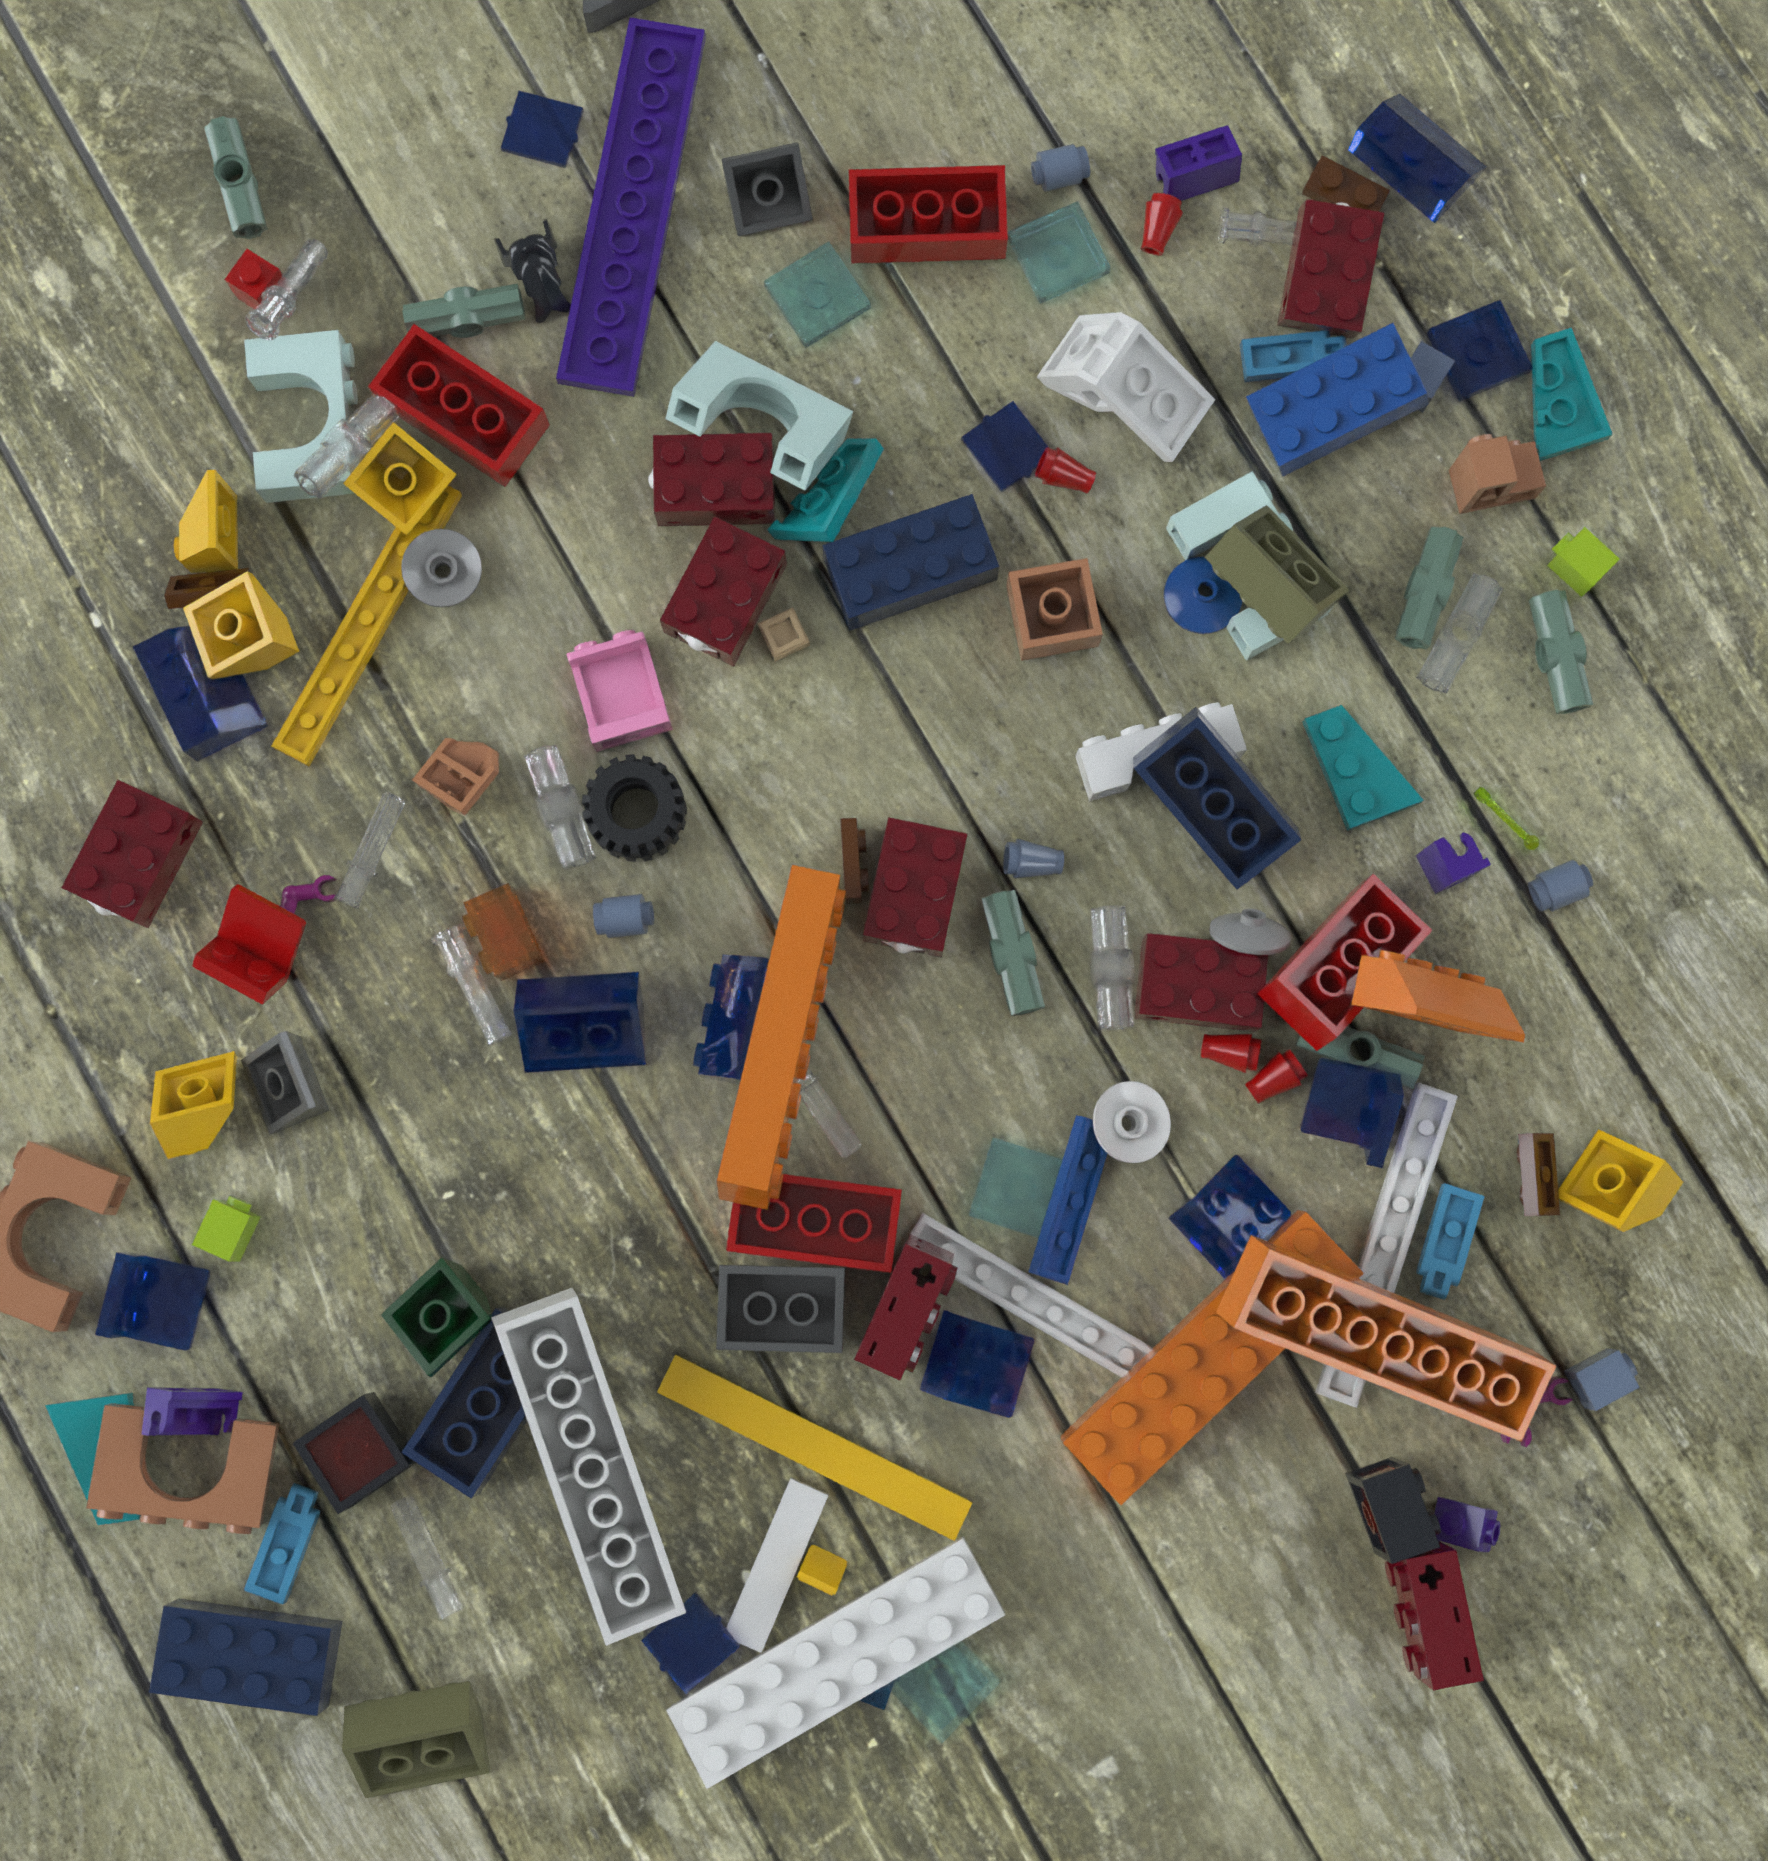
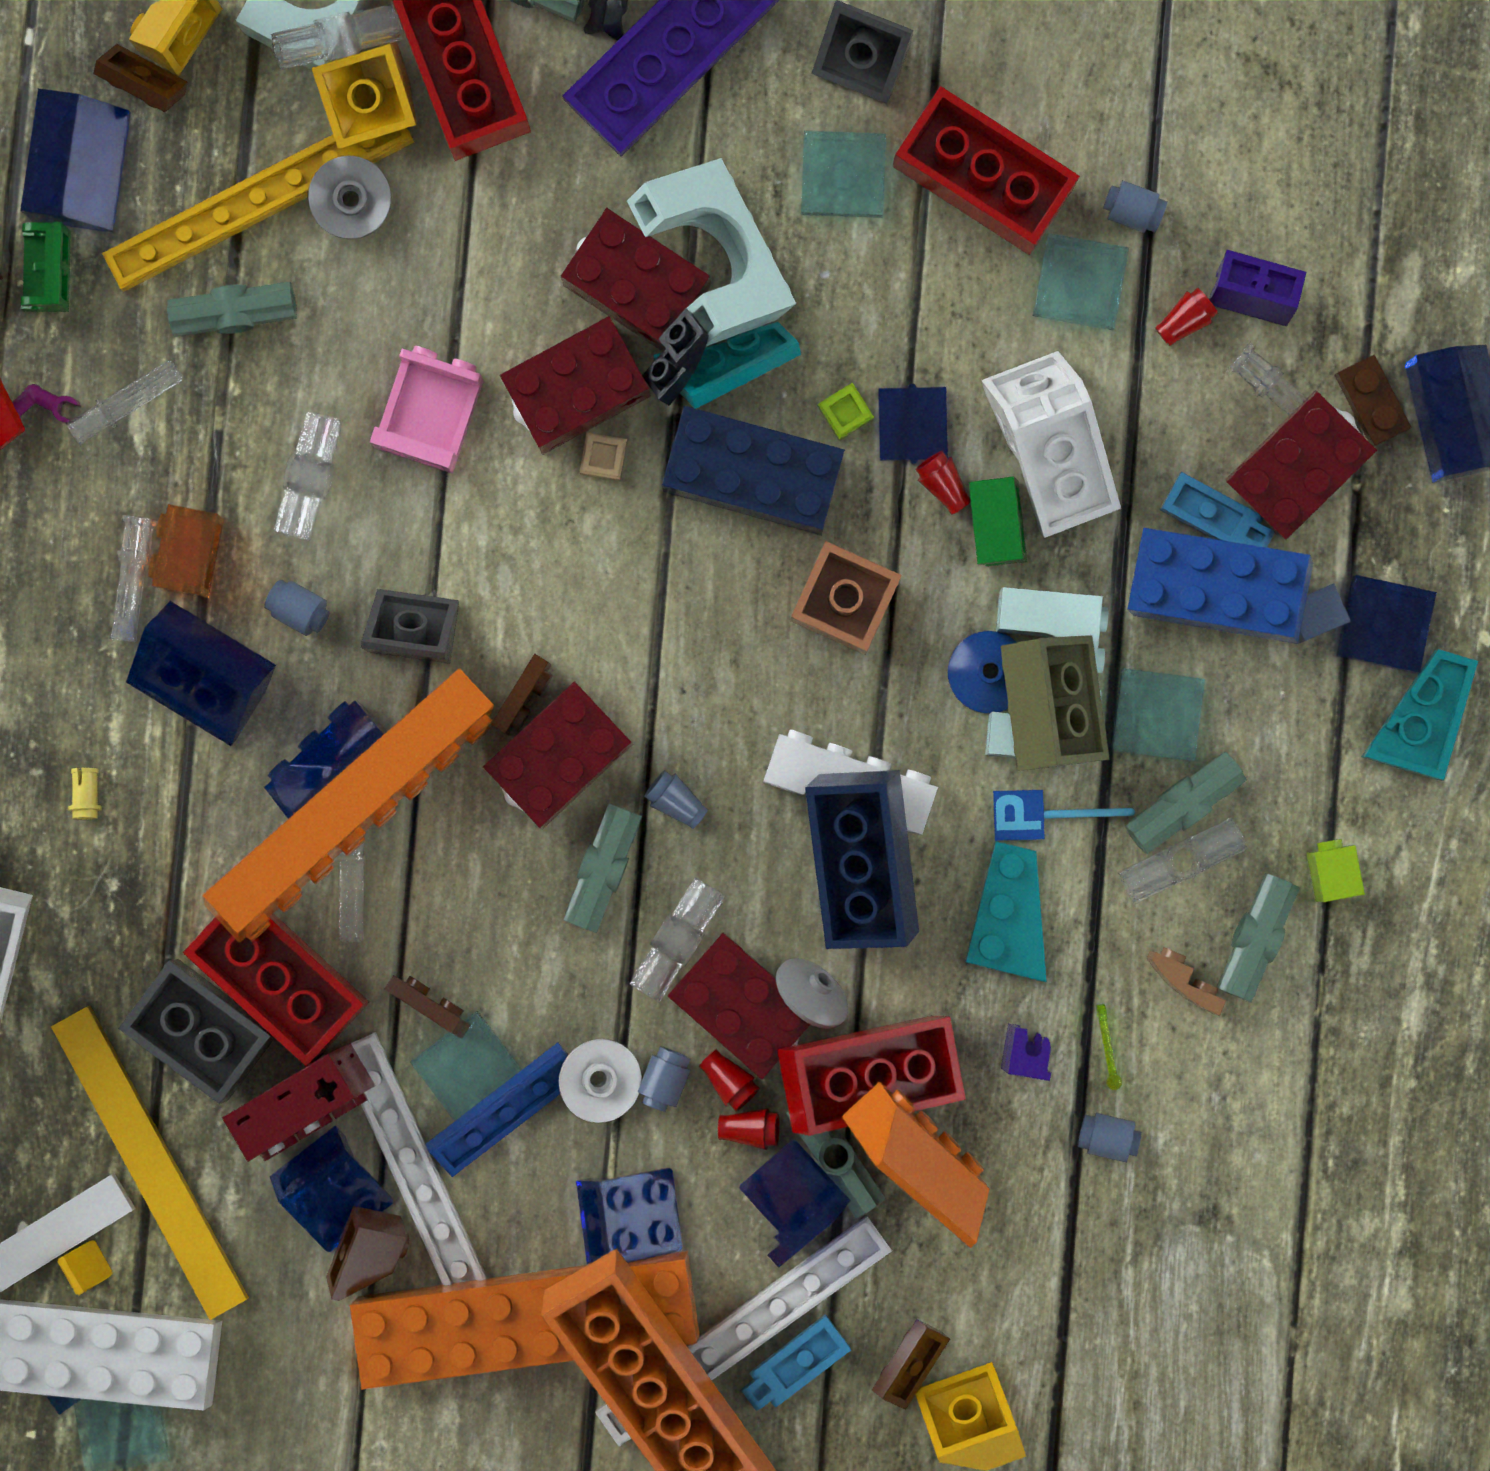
camera: 35 degrees right, 5 degrees up
yellow slope [183,571,299,679] -> none
nougat slope [412,738,499,816] -> none
black tyre [582,754,687,862] -> none
nougat brick [1449,434,1546,514] -> none
none -> green hinge [20,222,71,312]
none -> light yellow pin [68,768,102,820]
none -> sand green piece [167,282,297,337]
none -> reddish brown slope [326,1206,409,1301]
none -> dark grey slope [361,589,459,664]
none -> reddish brown plate [384,975,471,1039]
none -> sand blue brick [638,1046,691,1112]
none -> black slope [642,308,709,406]
none -> lime tile [817,382,874,440]
none -> green hinge [969,476,1027,566]
none -> piece [993,790,1135,841]
none -> clear light blue tile [1111,668,1205,761]
none -> medium nougat slope [1147,947,1226,1016]

